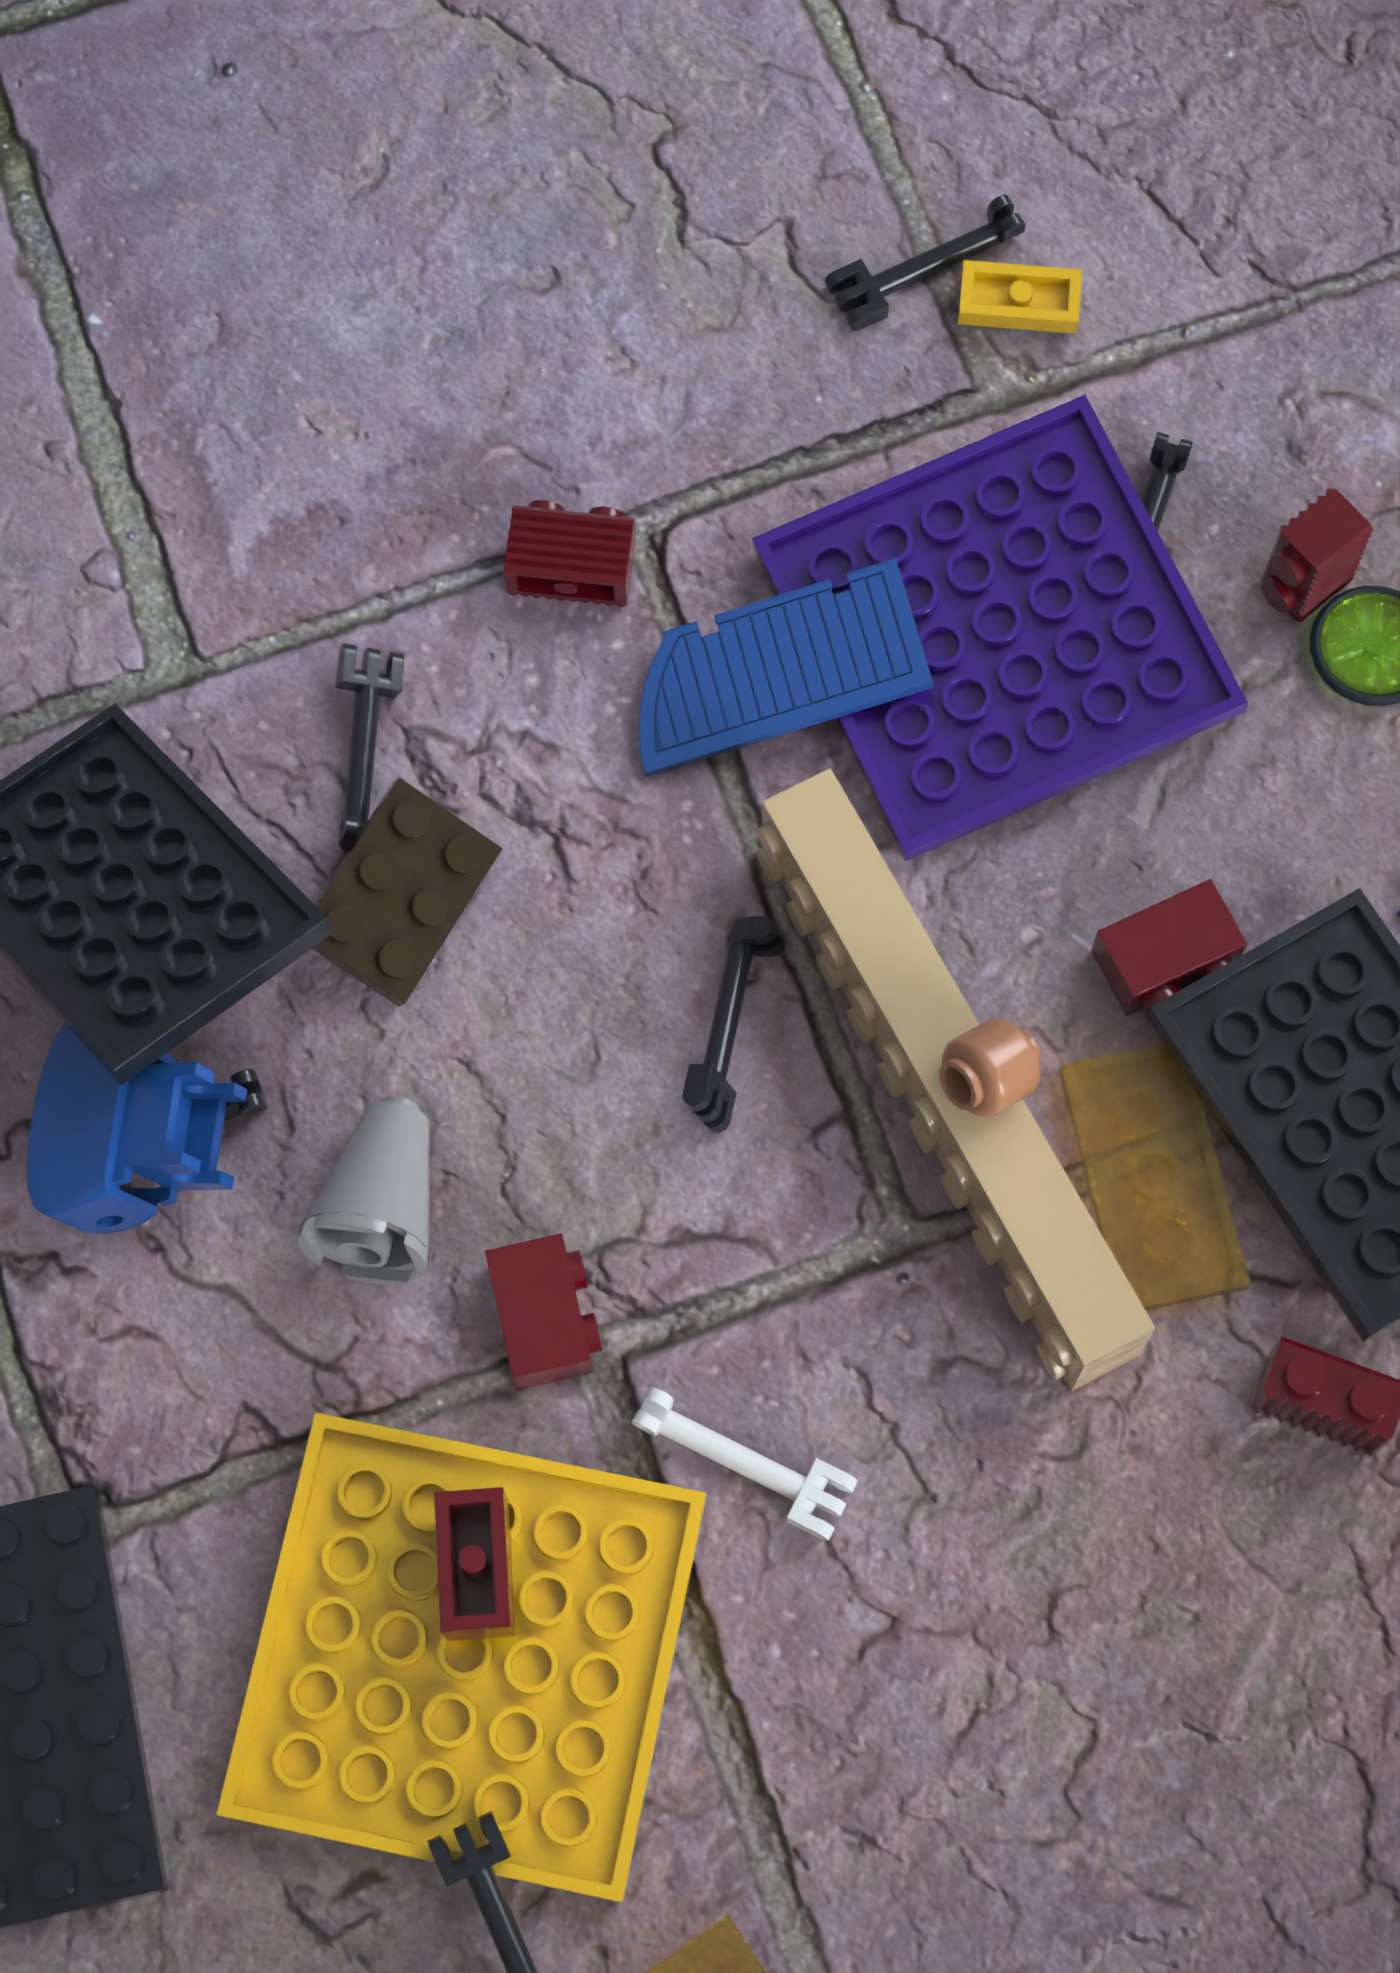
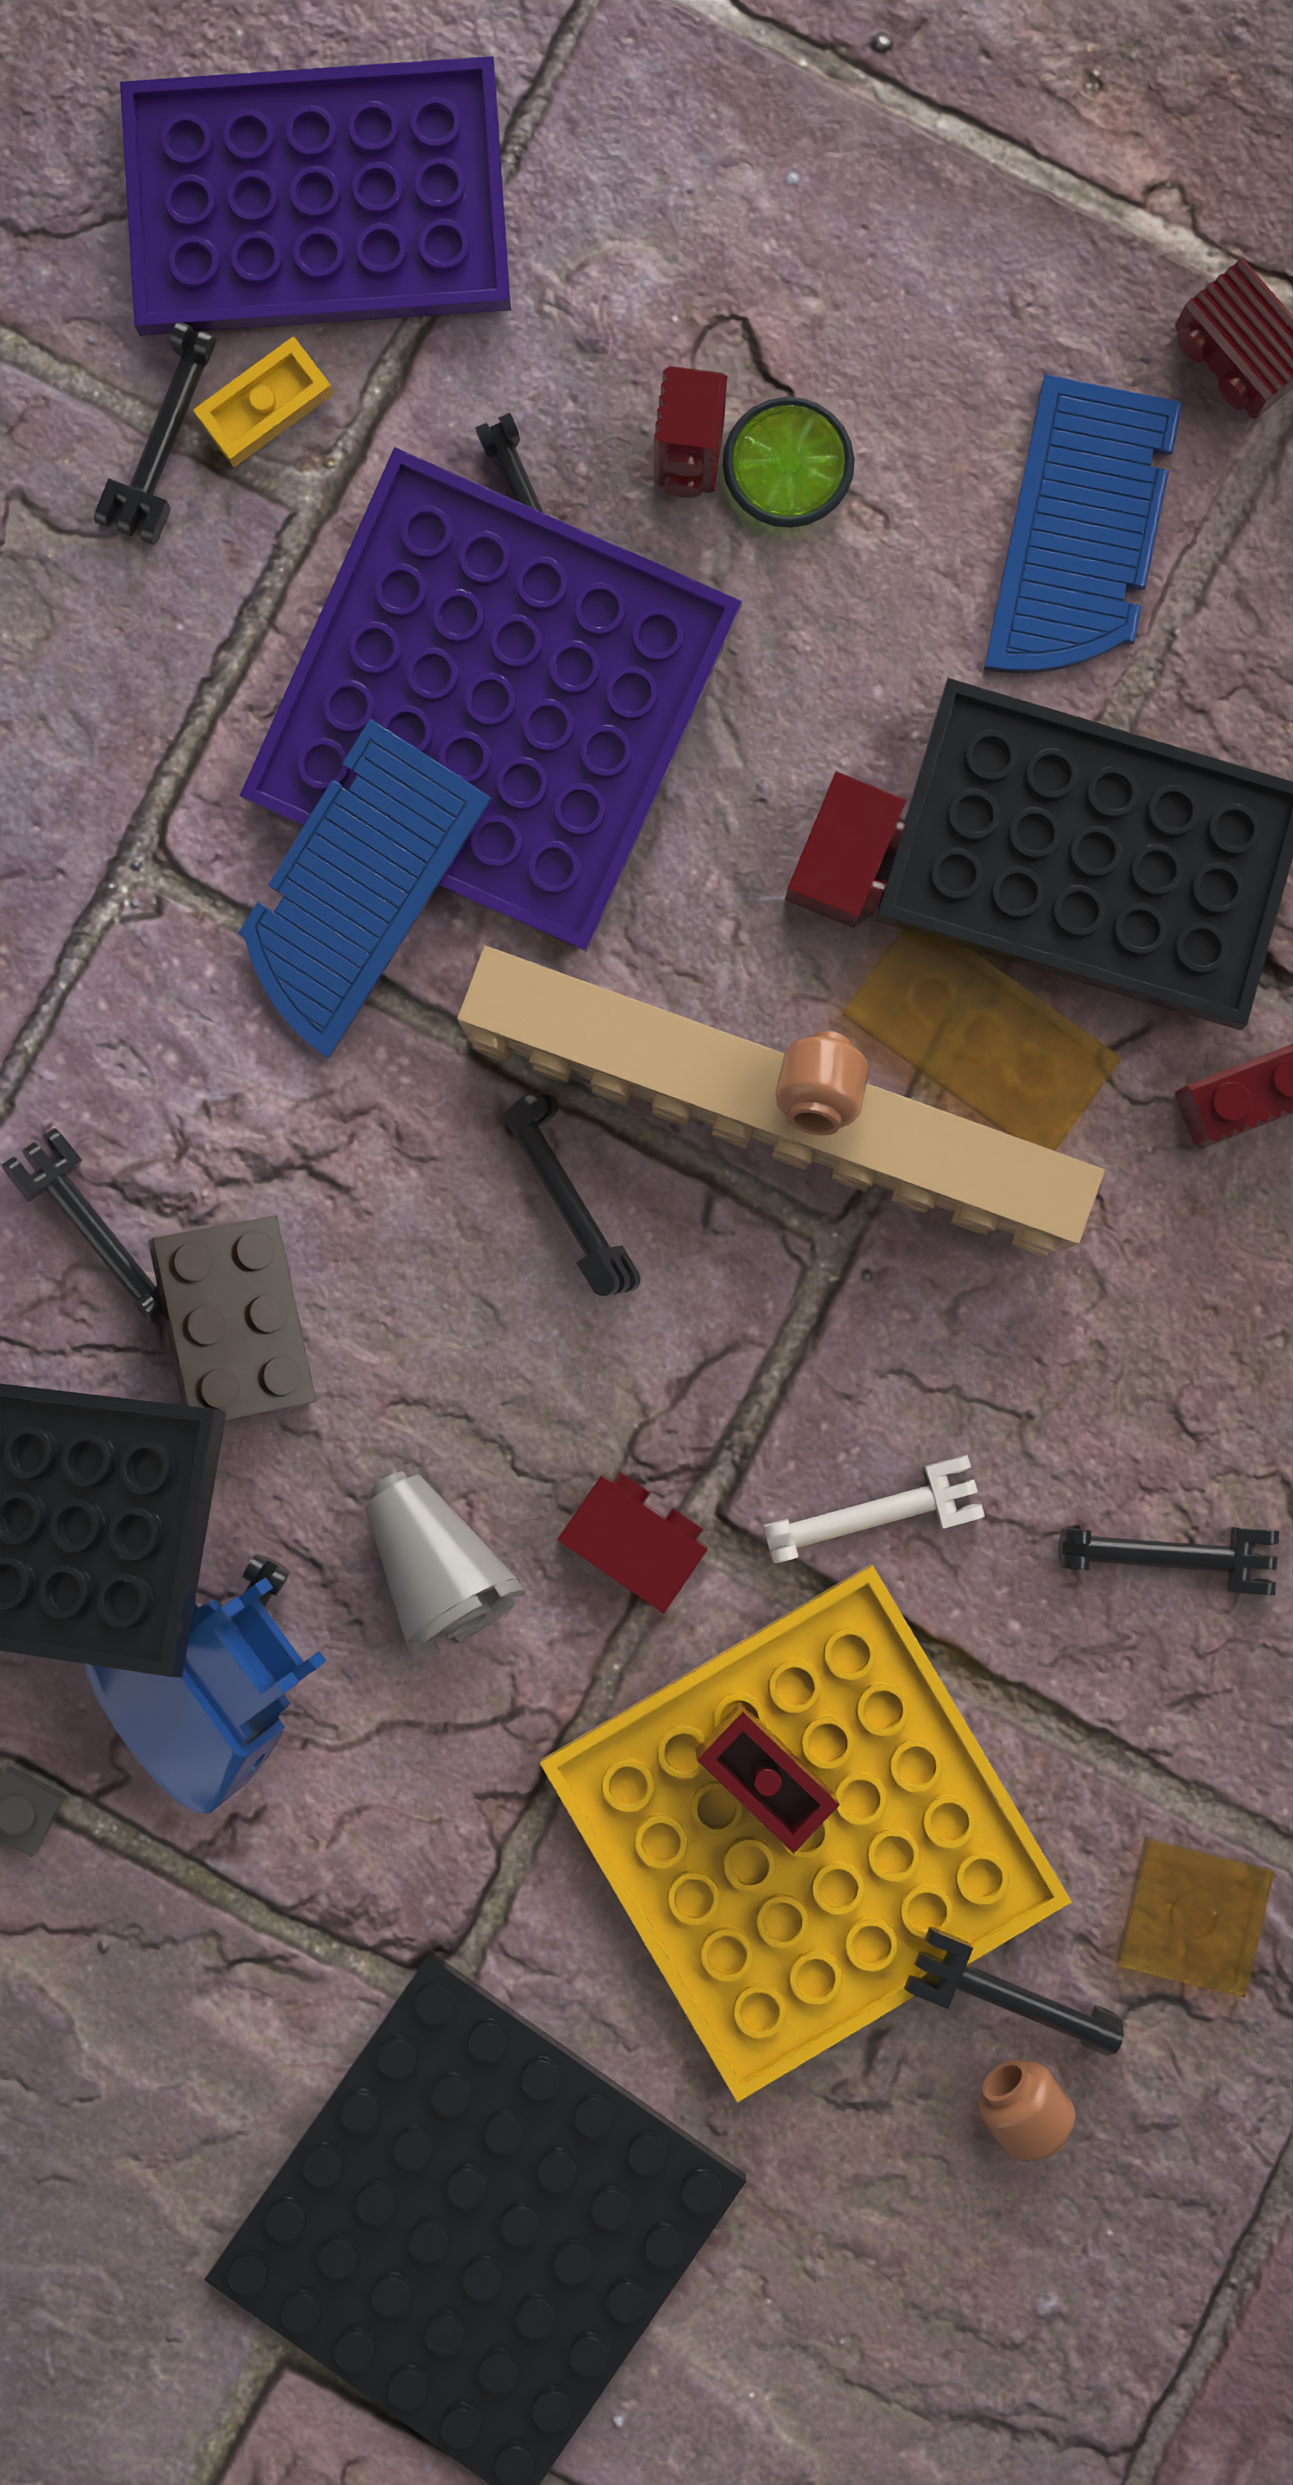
camera: 40 degrees left, 15 degrees up
dark red brick [503,500,636,607] -> none
none -> dark purple plate [120,56,511,336]
none -> black hinge [1058,1527,1279,1595]

